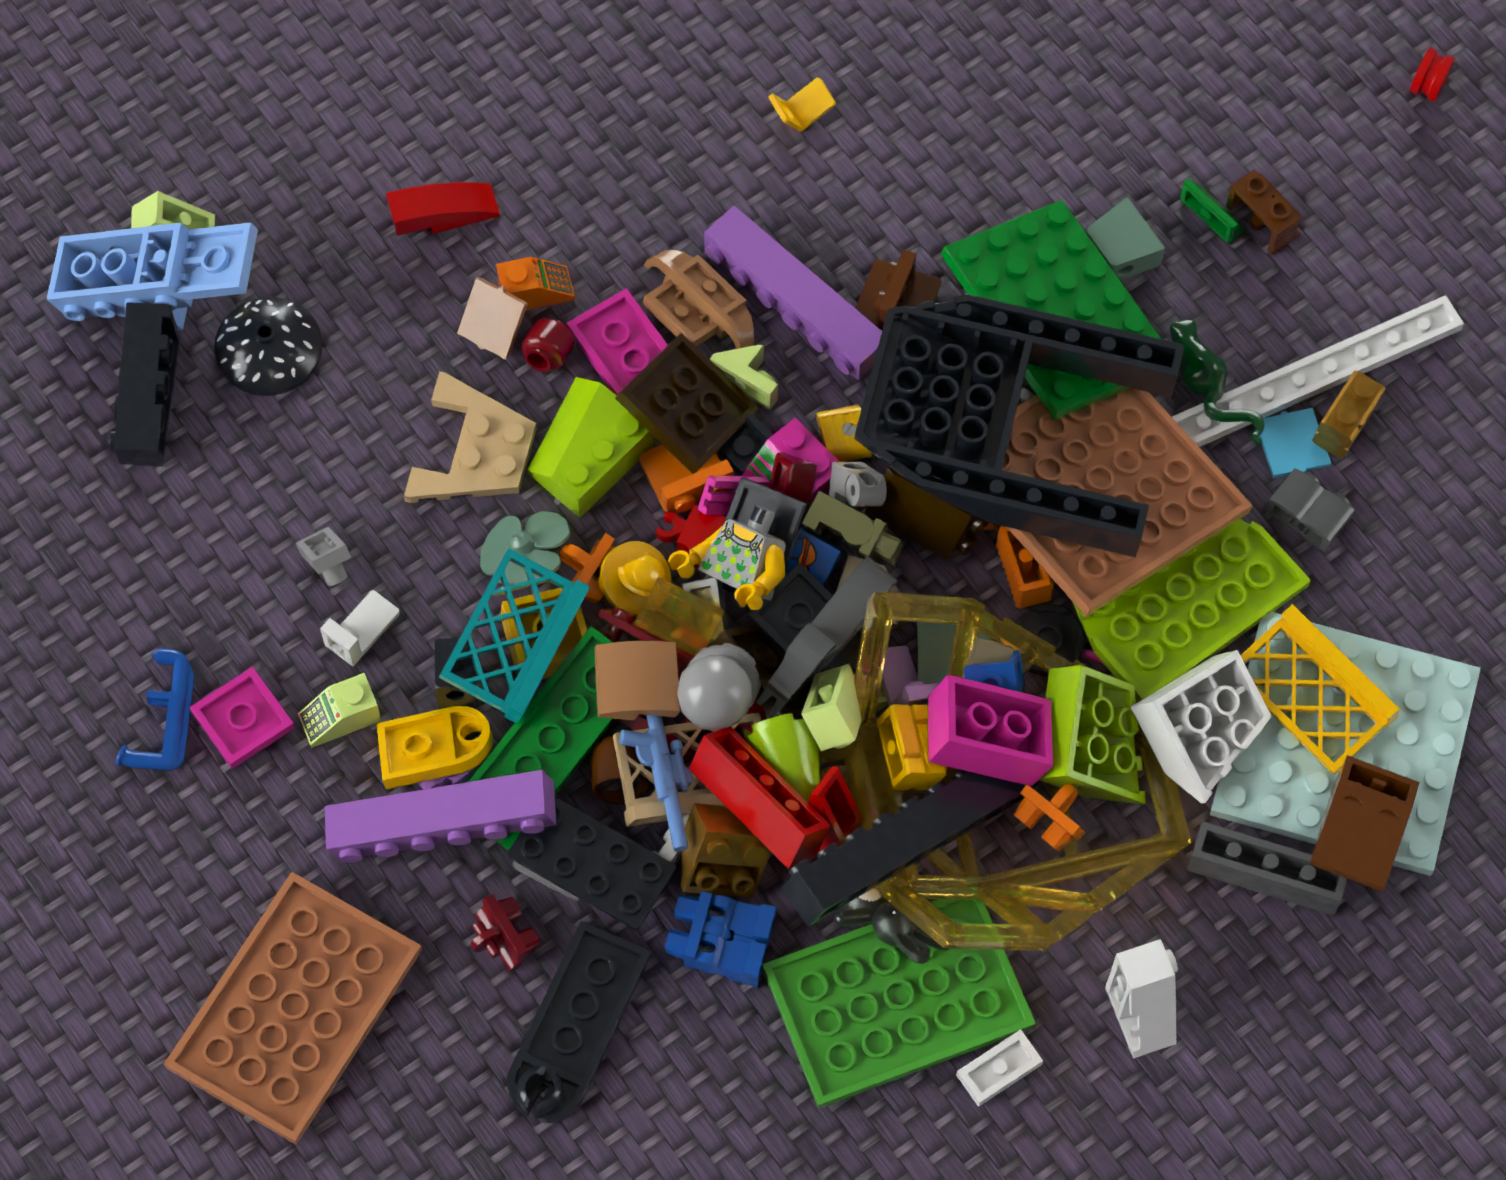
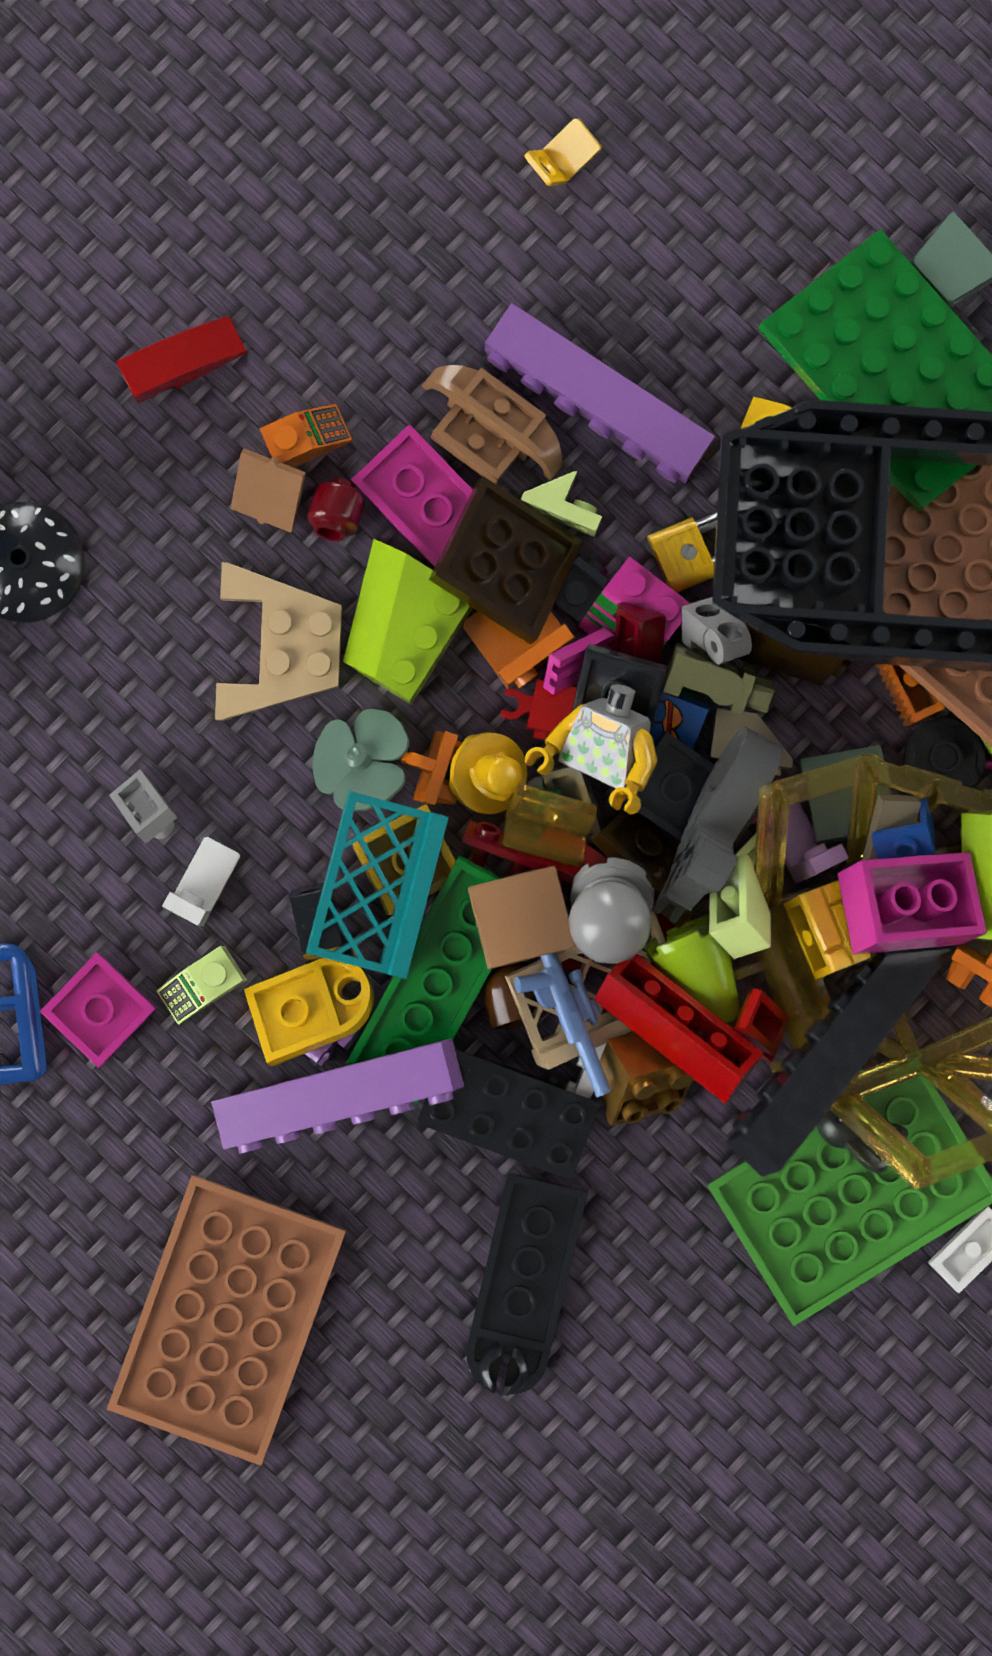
camera: 10 degrees left, 20 degrees up
dark red hips [471,894,540,972] -> none
blue hips [665,891,776,988] -> none
reddish brown bracket [855,249,942,330] -> none

